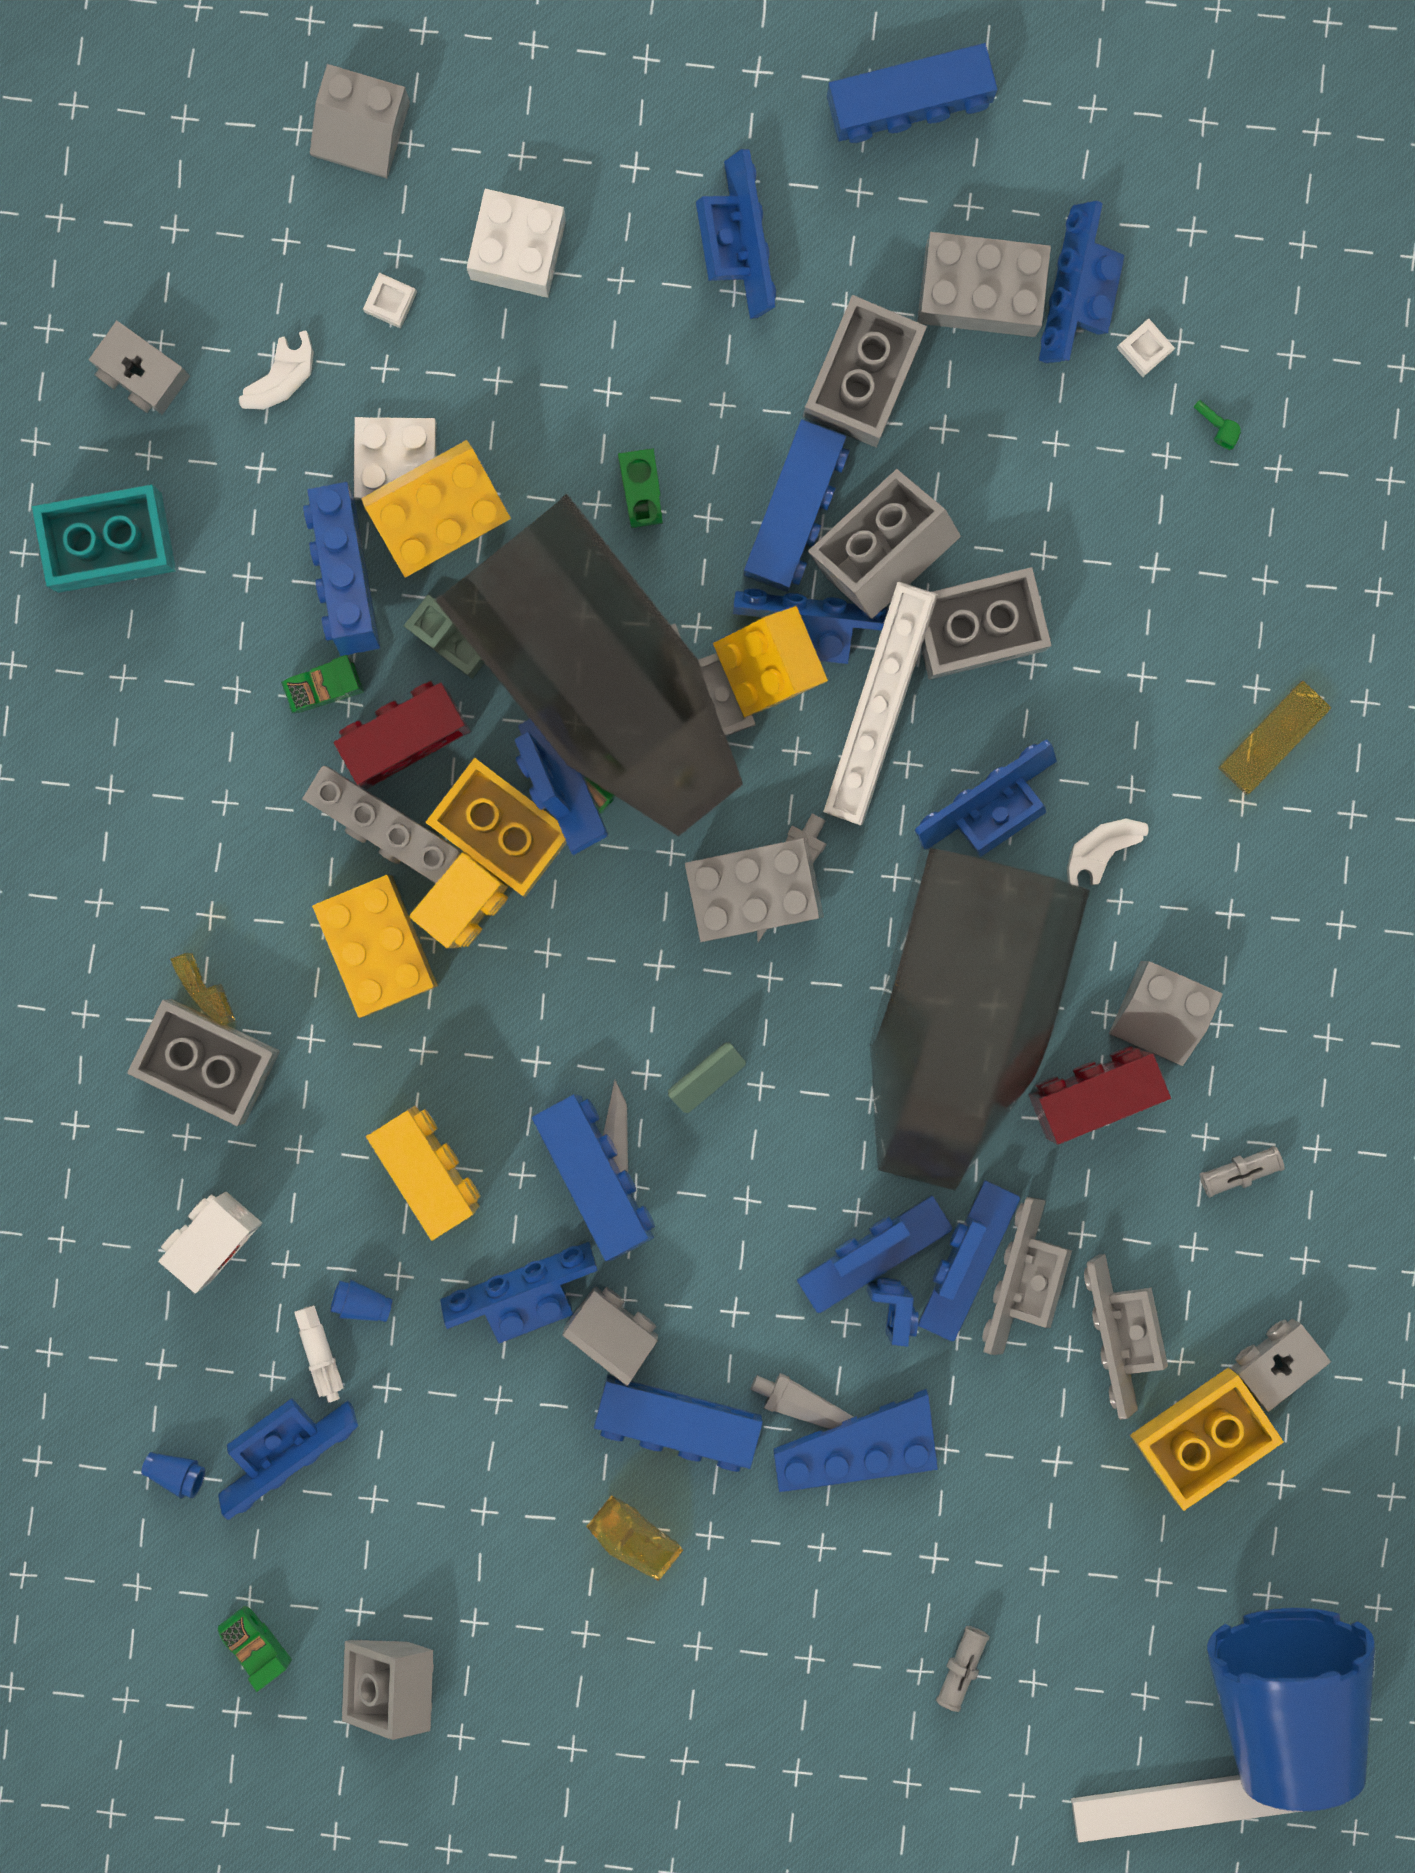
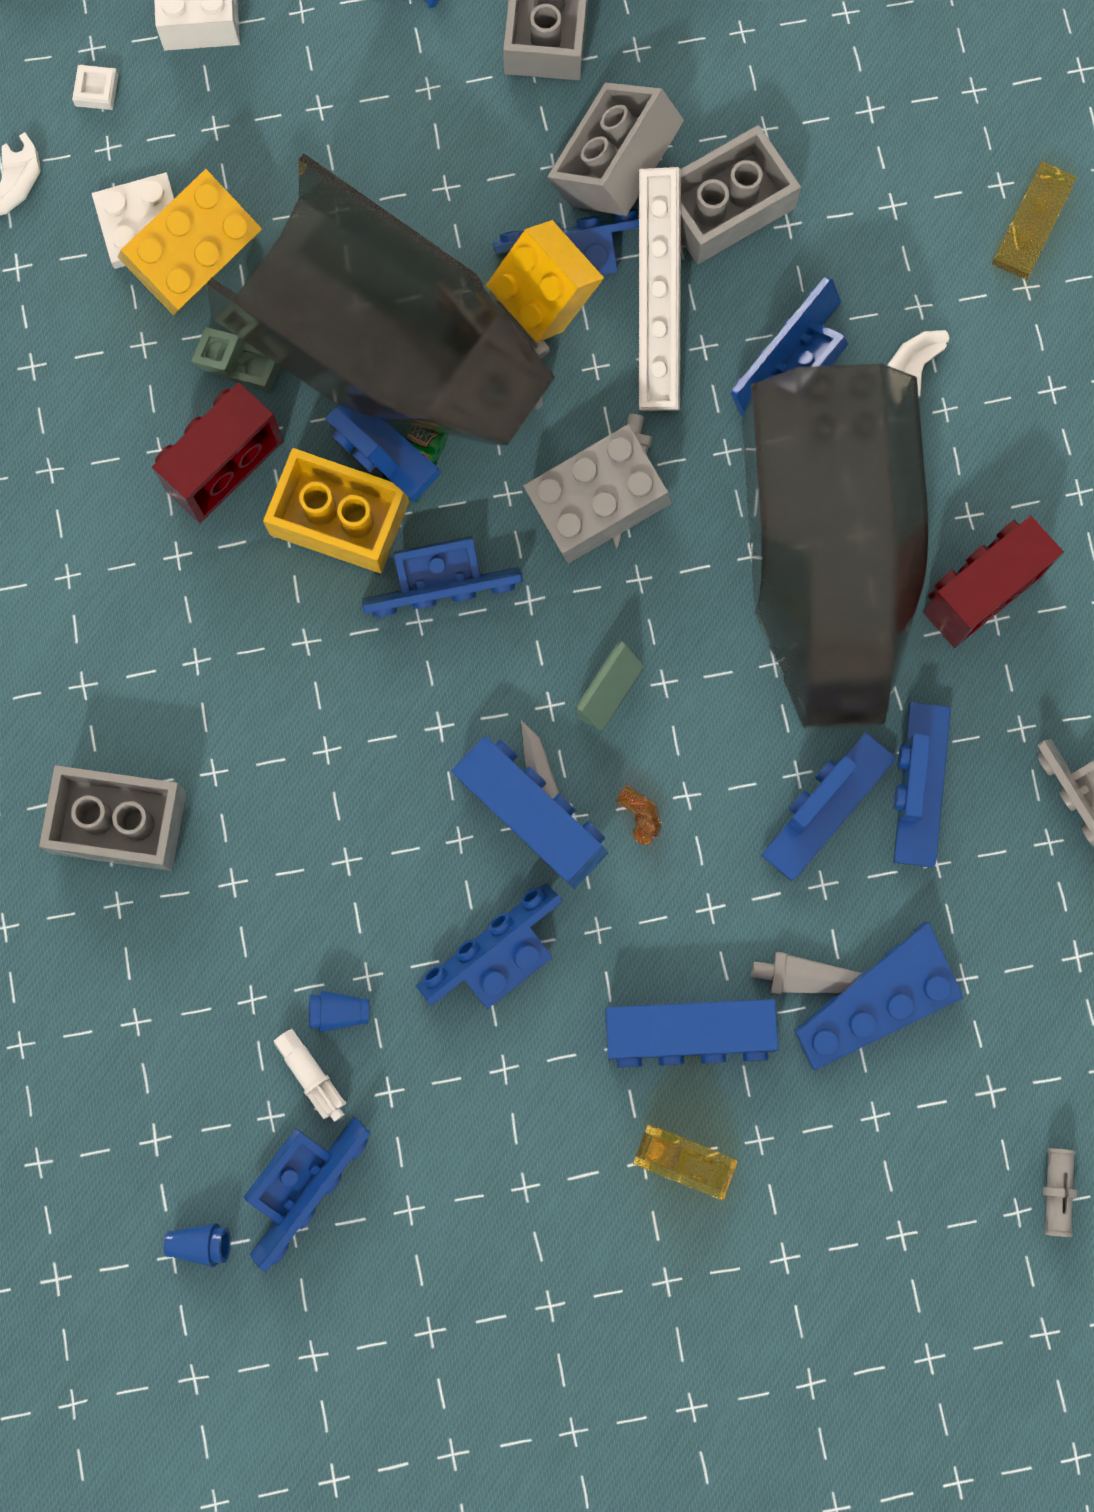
camera: 15 degrees left, 10 degrees down
white piece [158,1192,262,1294] -> none
clear yellow slope [170,953,236,1026] -> none
green leg [218,1606,292,1692] -> none
green leg [281,655,364,714] -> none
light grey bracket [302,766,460,883] -> none
blue brick [303,482,380,656] -> none
yellow brick [312,875,438,1018] -> none
light grey slope [342,1640,434,1740] -> none
yellow brick [366,1105,481,1241] -> none
yellow brick [409,853,508,949] -> none
light grey slope [562,1286,658,1385] -> none
green leg [618,448,663,528] -> none
blue brick [743,419,850,593] -> none
blue bracket [867,1277,919,1347] -> none
light grey bracket [982,1197,1072,1355] -> none
light grey slope [1109,961,1223,1066] -> none
none -> blue bracket [362,536,523,617]
none -> clear orange arm [616,785,661,845]

